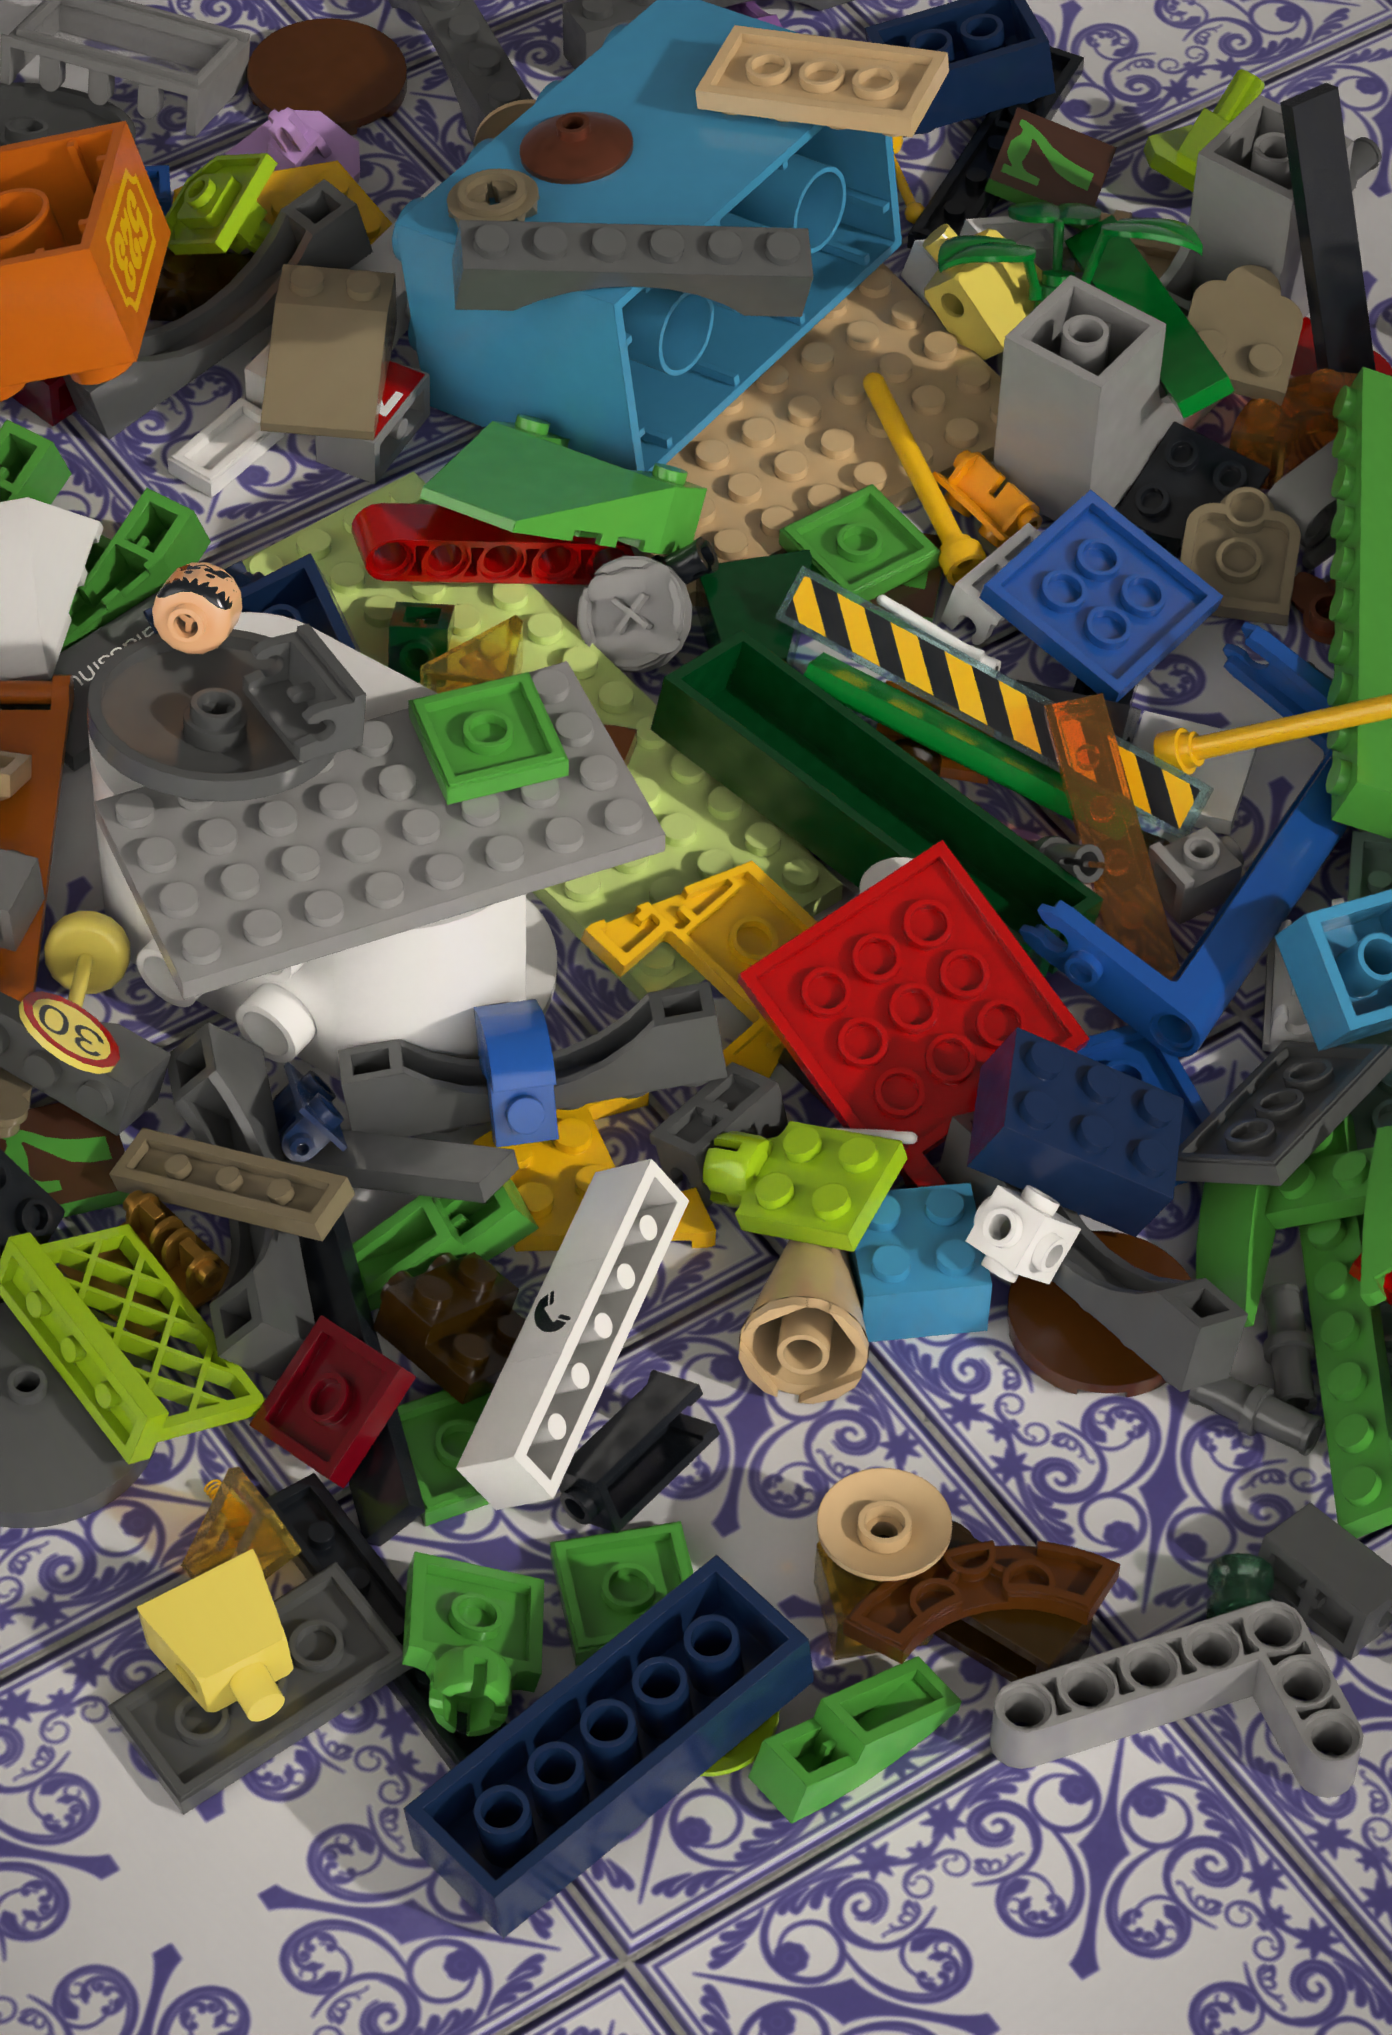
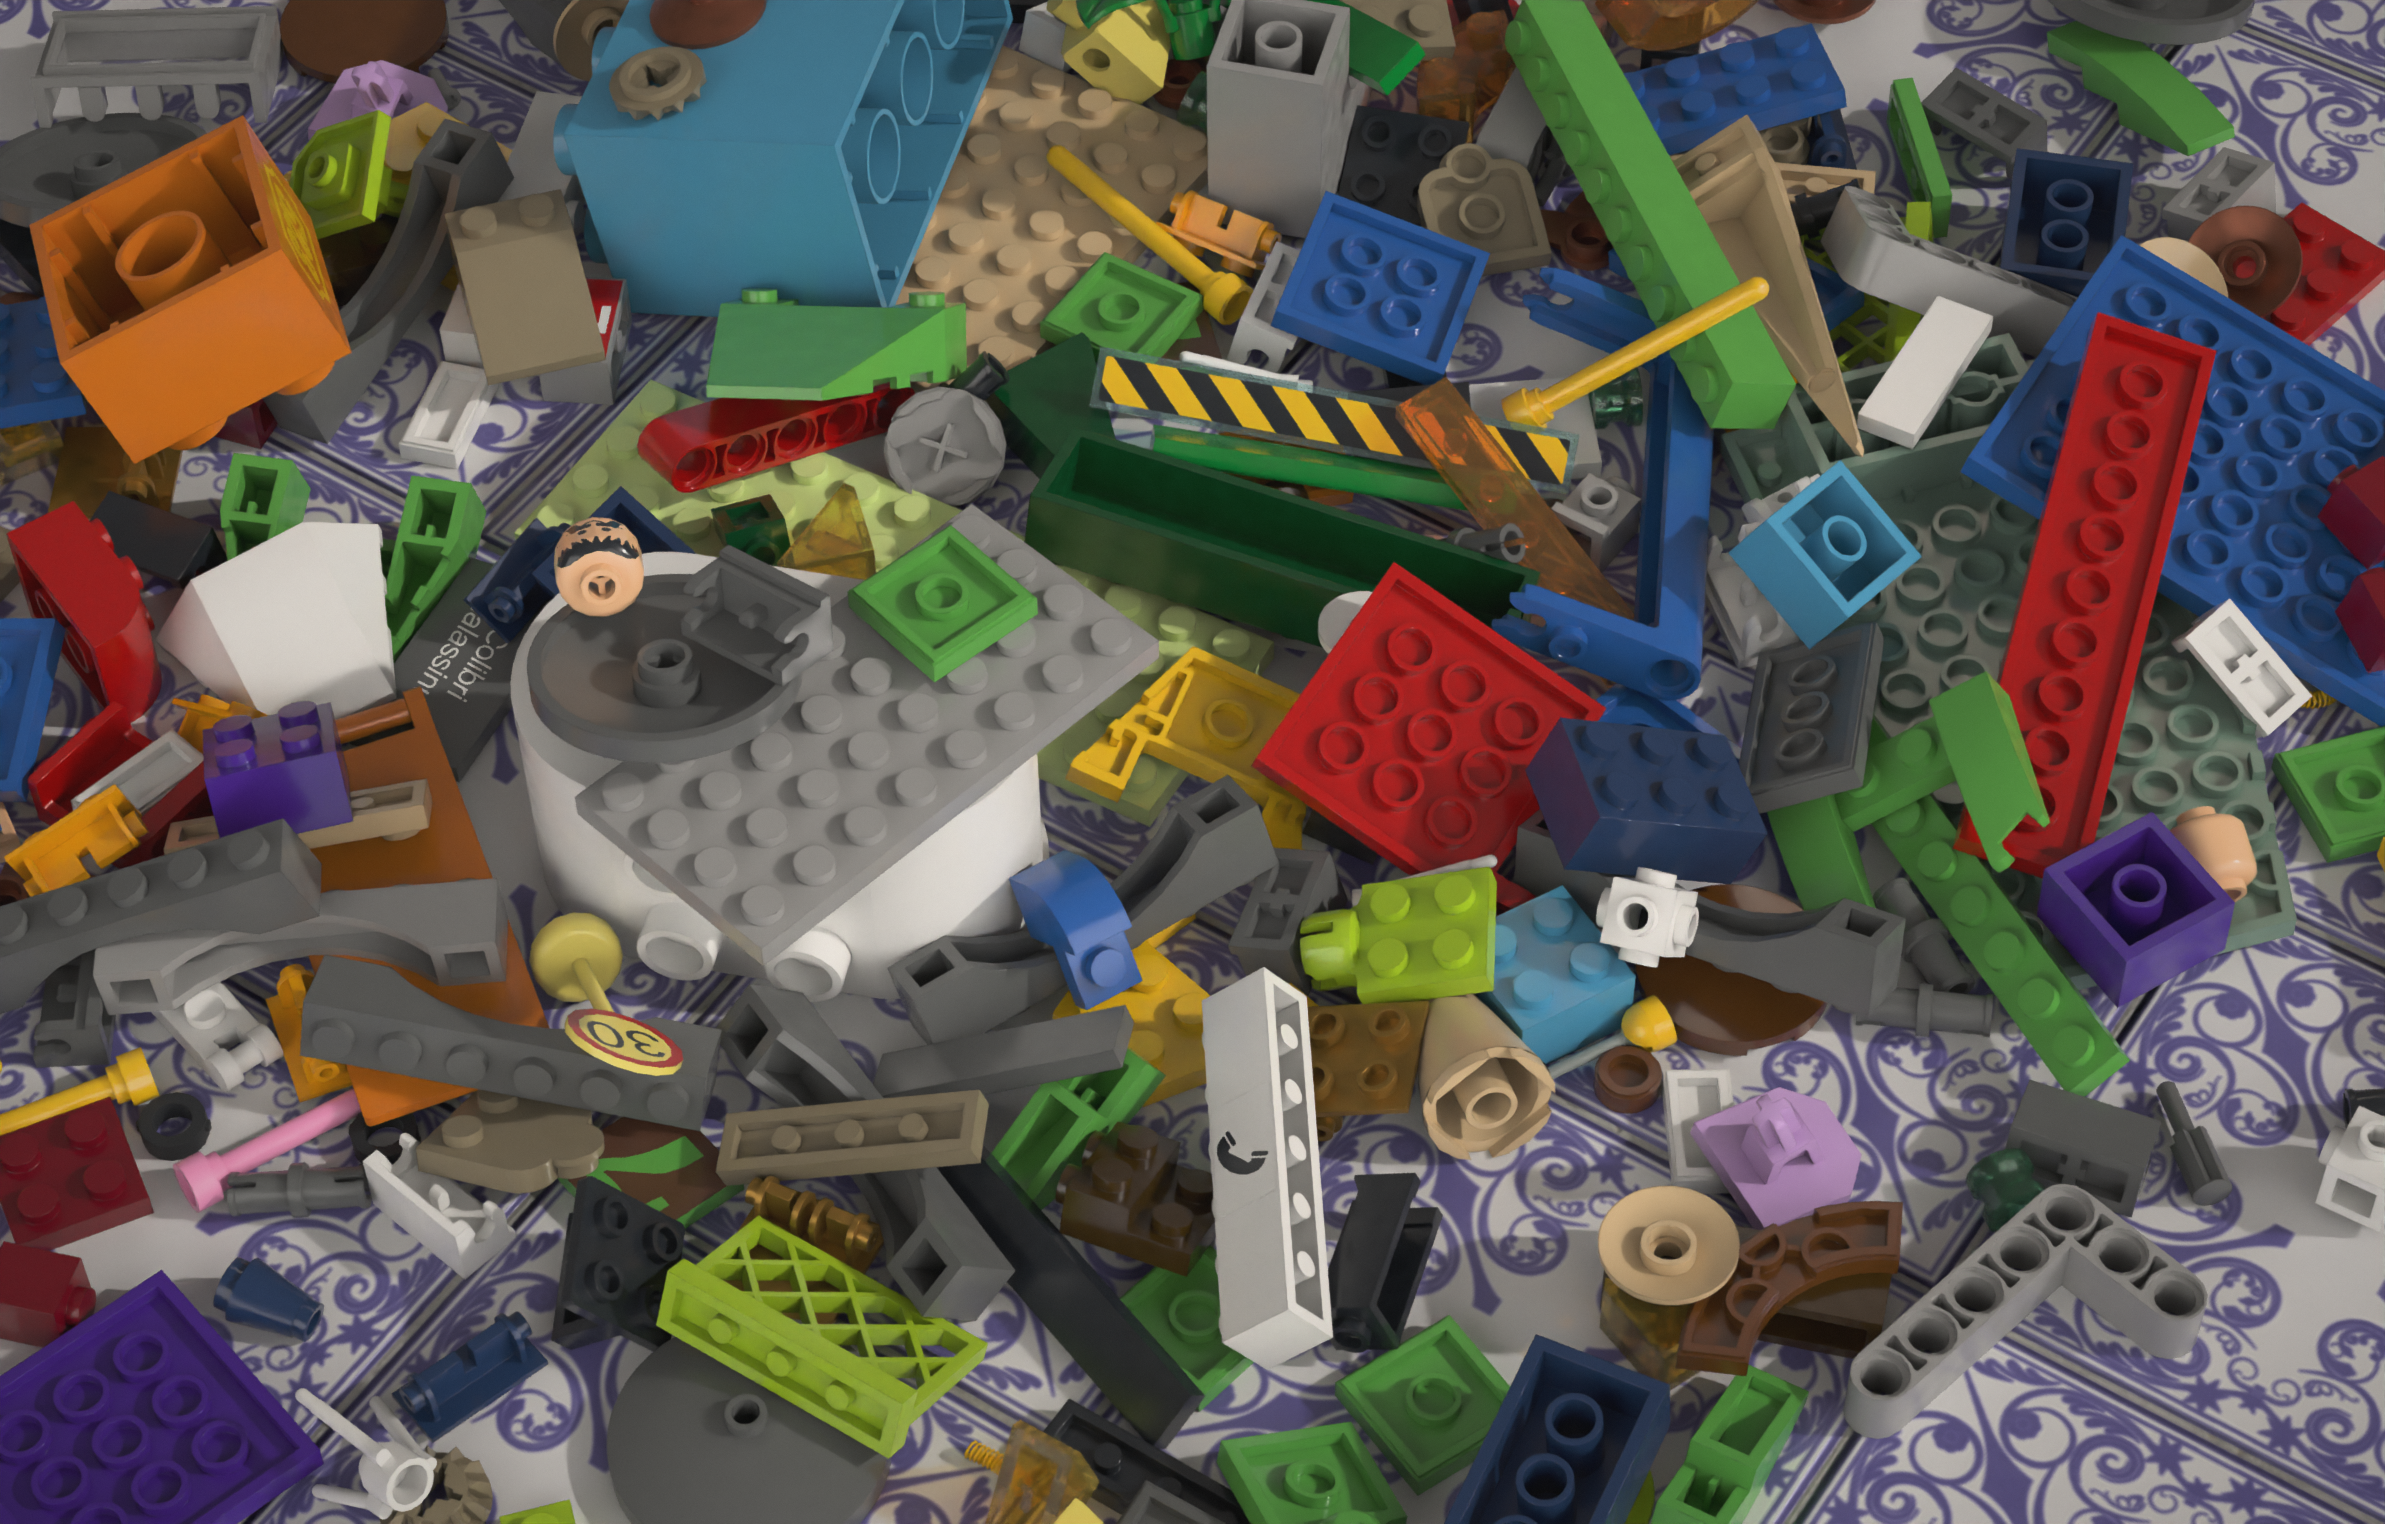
camera: 20 degrees left, 0 degrees up
dark red plate [249,1315,416,1489] -> none
dark blue hinge [273,1062,348,1162] -> none
dark grey arch [452,220,813,317] -> none
none -> light grey piece [428,68,461,110]
none -> pearl gold hinge [1307,1001,1430,1141]
none -> yellow hinge [1547,995,1677,1079]
none -> clear green wheel [1588,368,1643,430]
none -> reddish brown tile [1593,1045,1662,1114]
none -> white tile [1661,1068,1734,1194]
none -> lavender piece [1690,1087,1862,1230]

